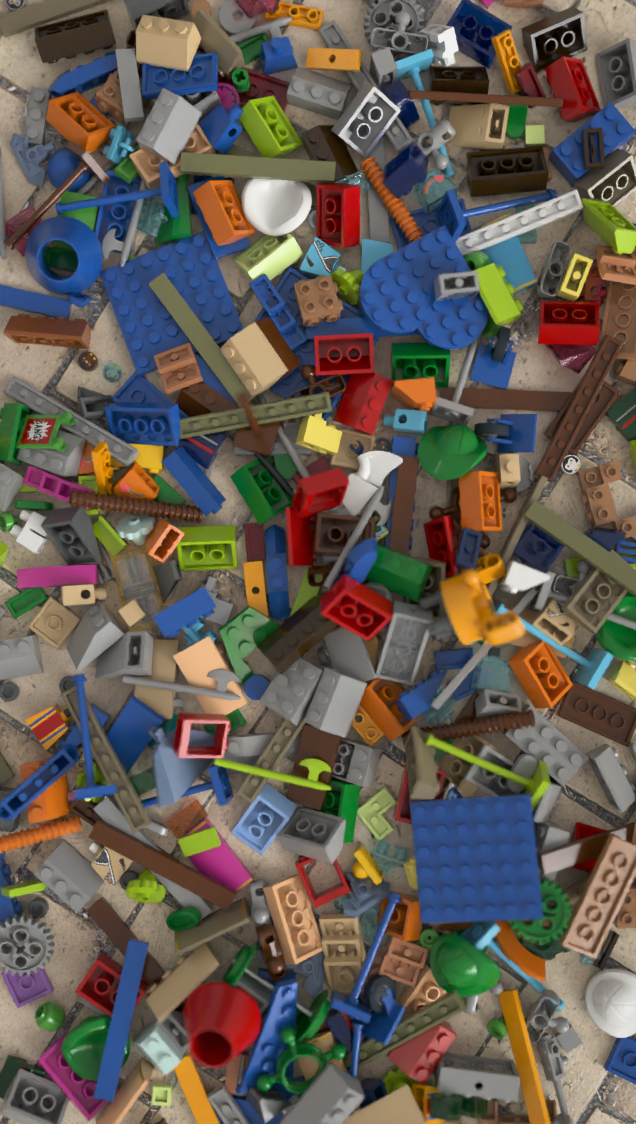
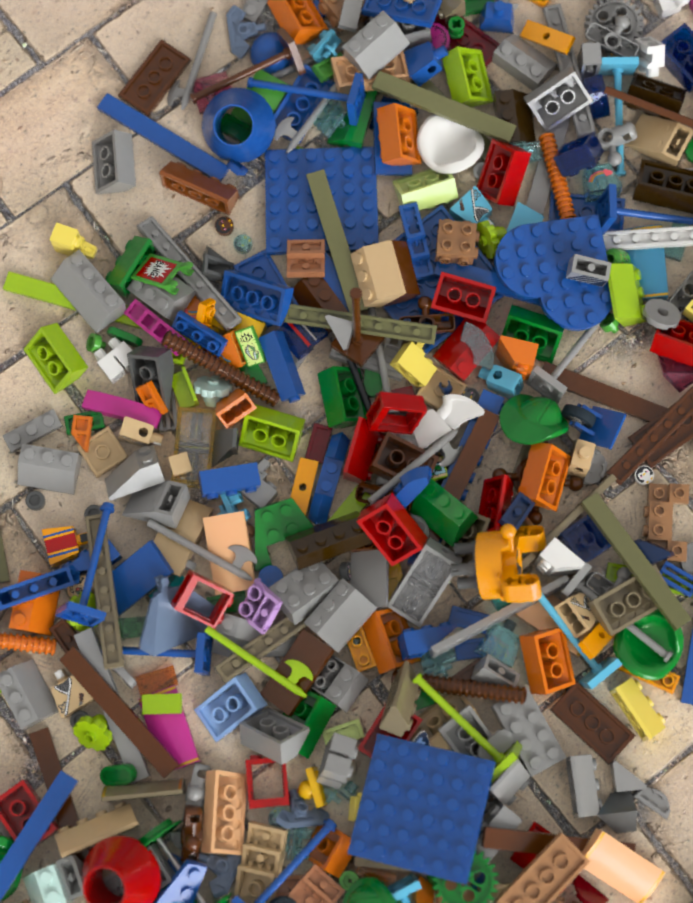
camera: 20 degrees right, 10 degrees down
blue plate [470,326,516,390] -> none
none -> orange tile [71,415,93,452]
none -> orange tile [135,380,168,415]
none -> blue tile [171,310,228,357]
none -> tile [234,325,266,367]
none -> lavender slope [238,578,283,635]
none -> light grey piece [316,732,359,789]
none -> light grey slope [325,315,353,350]
none -> clear light blue tile [460,322,494,369]
none -> light orange tile [578,622,615,660]
none -> light grey tile [643,299,681,330]

